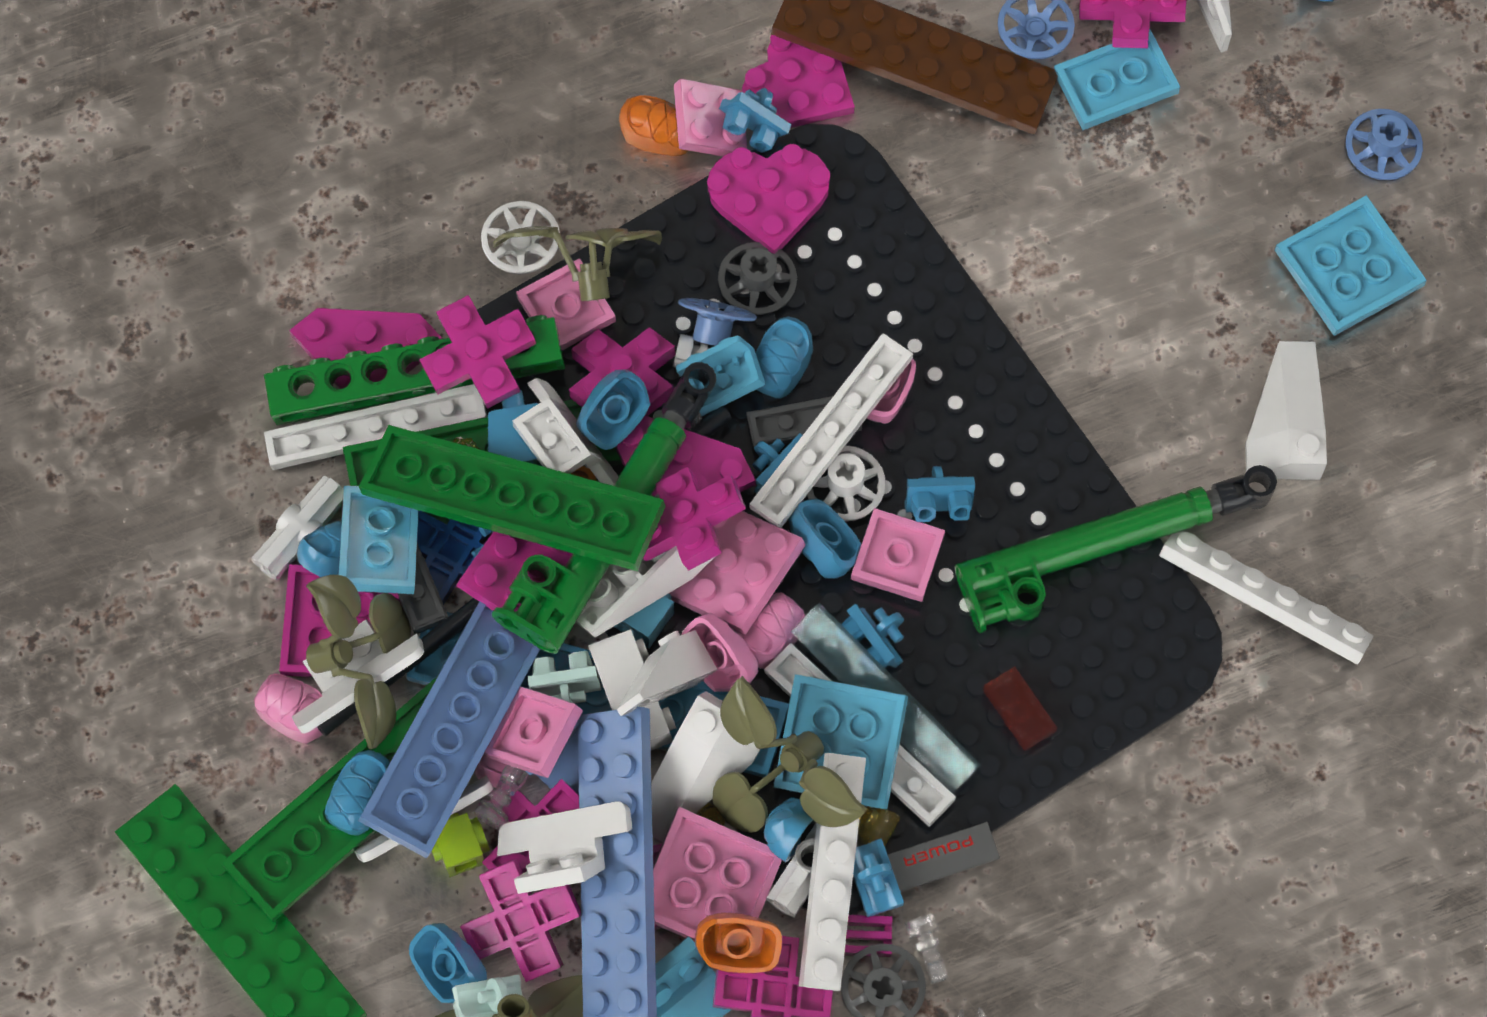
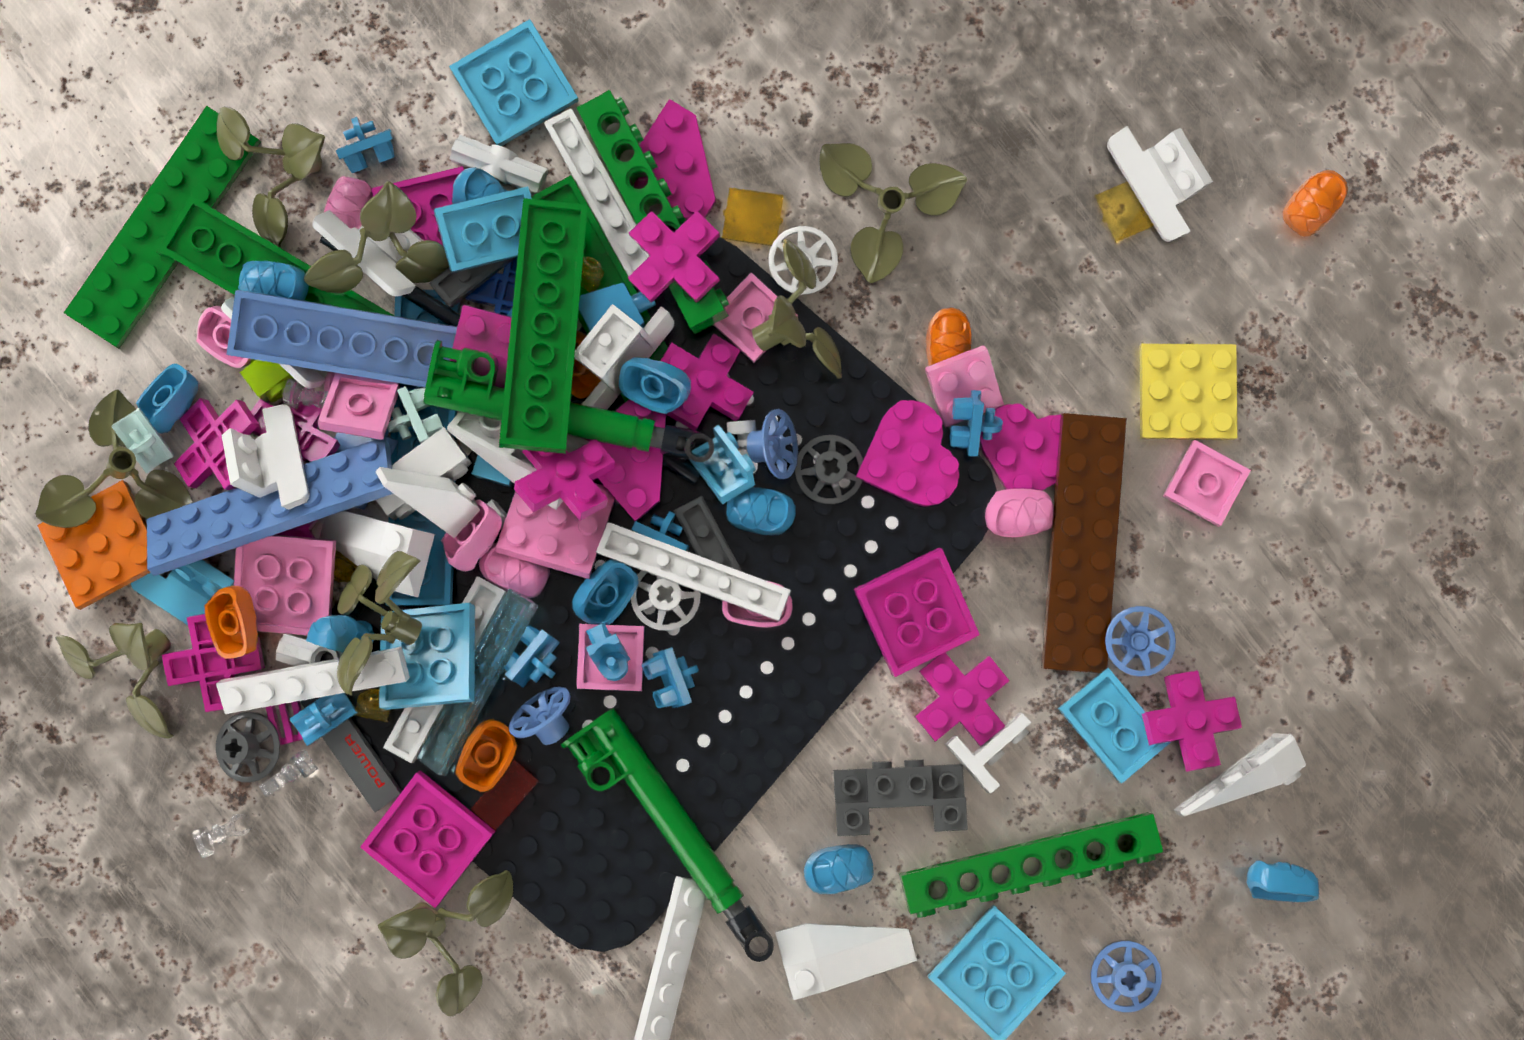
camera: 70 degrees right, 15 degrees up
none -> bright pink piece [196,306,251,368]
none -> olive plant [217,106,325,248]
none -> dark azure hips [336,116,395,173]
none -> dark pink plate [360,770,496,908]
none -> olive plant [378,870,513,1017]
none -> medium azure plate [449,19,579,146]
none -> orange piece [455,719,517,792]
none -> medium blue wheel [509,687,571,745]
none -> dark azure hips [586,623,630,681]
none -> clear yellow piece [722,187,784,246]
none -> dark azure piece [804,844,874,894]
none -> olive plant [819,143,967,283]
none -> dark grey bracket [833,760,968,836]
none -> dark pink plate [854,548,980,677]
none -> green brick [899,812,1163,918]
none -> dark pink plate [914,652,1010,746]
none -> white bracket [945,713,1031,794]
none -> bright pink piece [985,489,1054,538]

